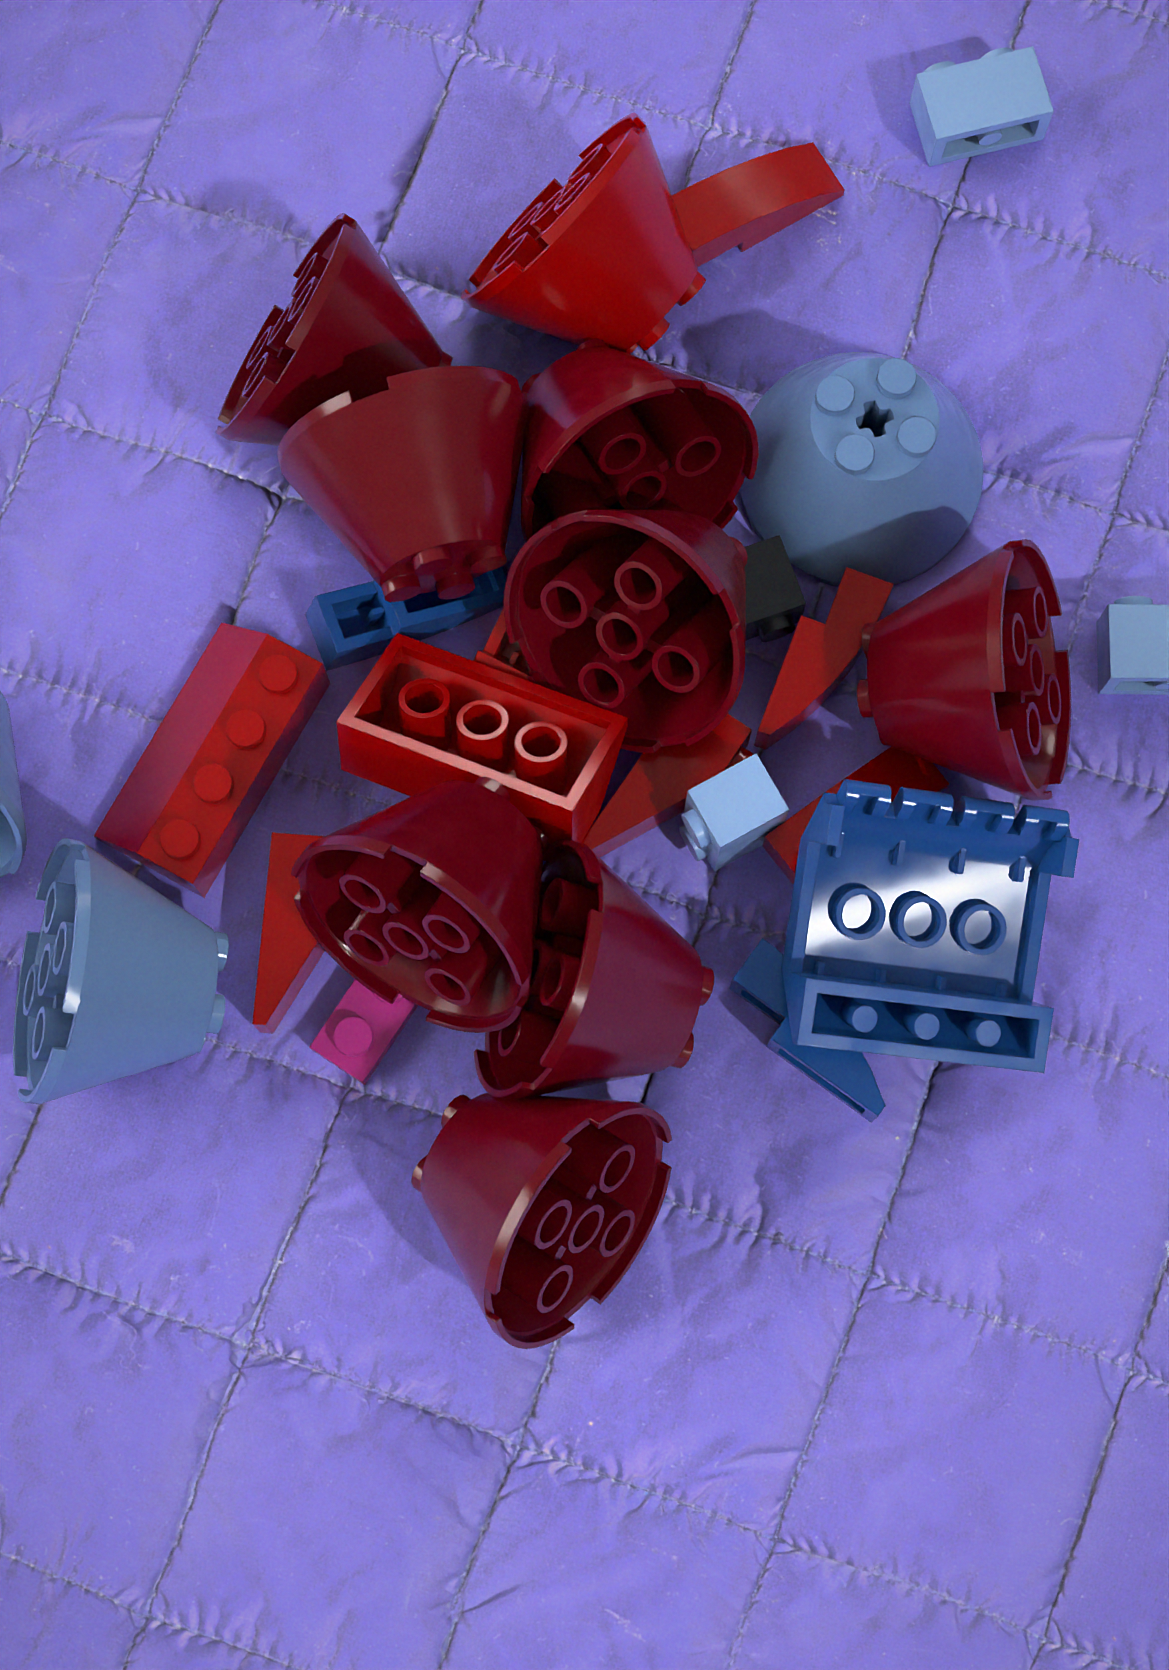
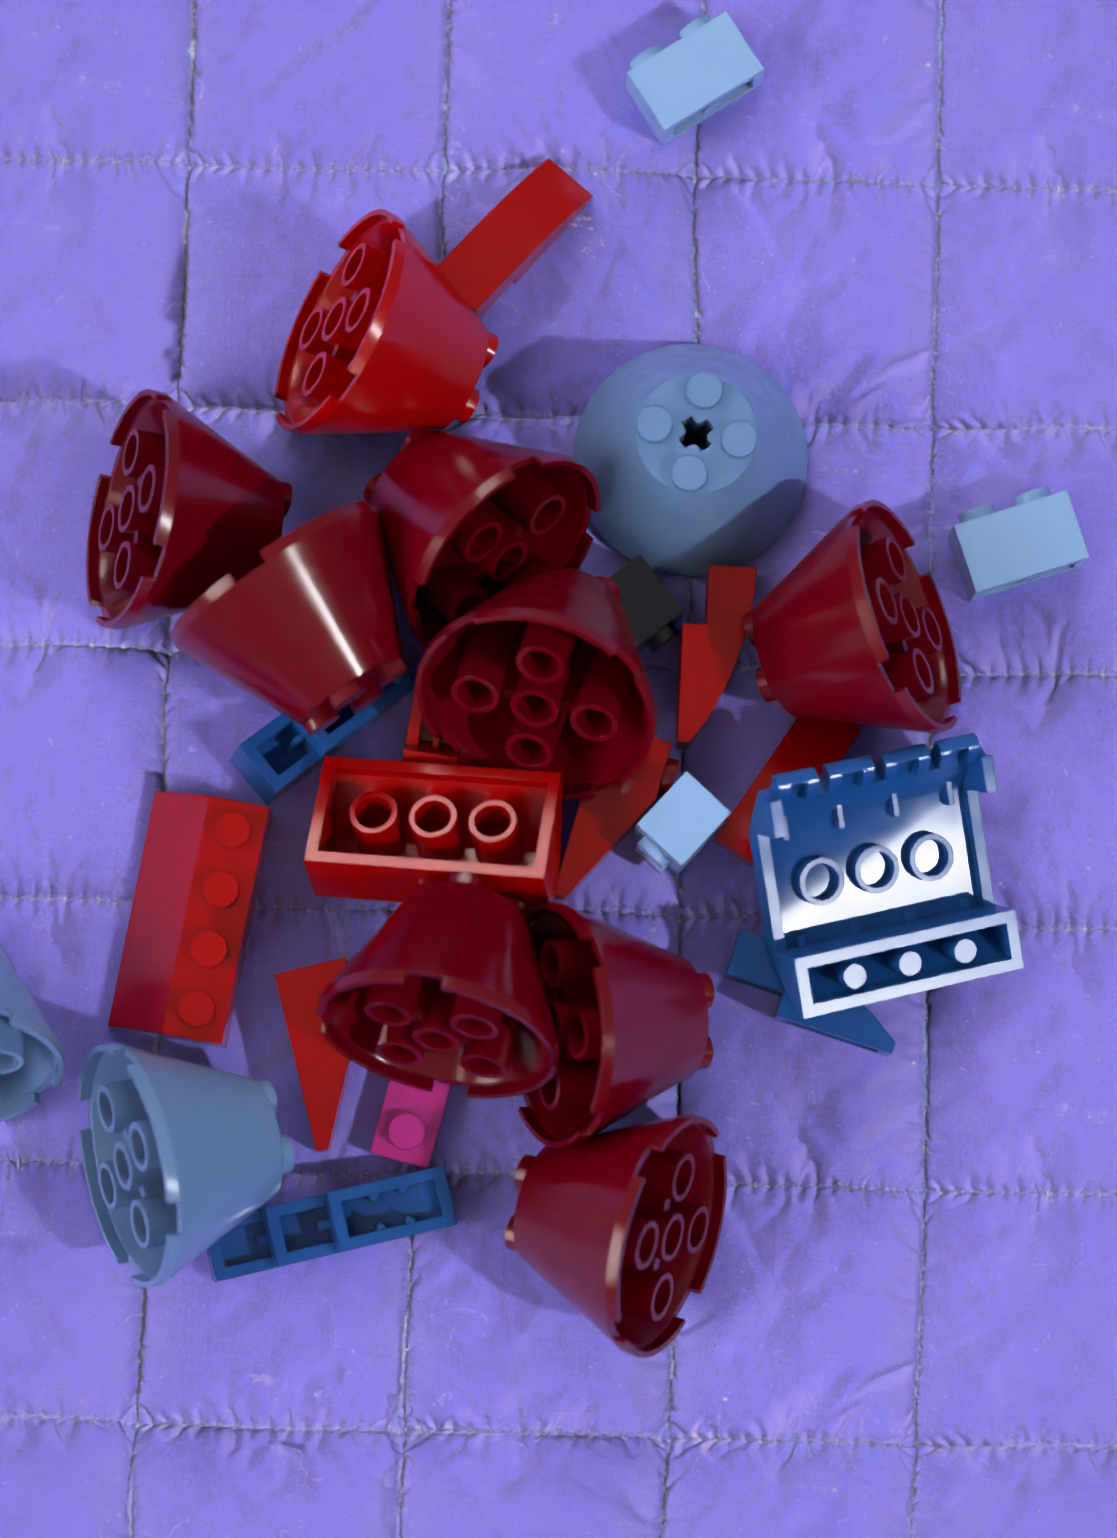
camera: 25 degrees left, 5 degrees up
none -> blue slope [207,1165,457,1283]

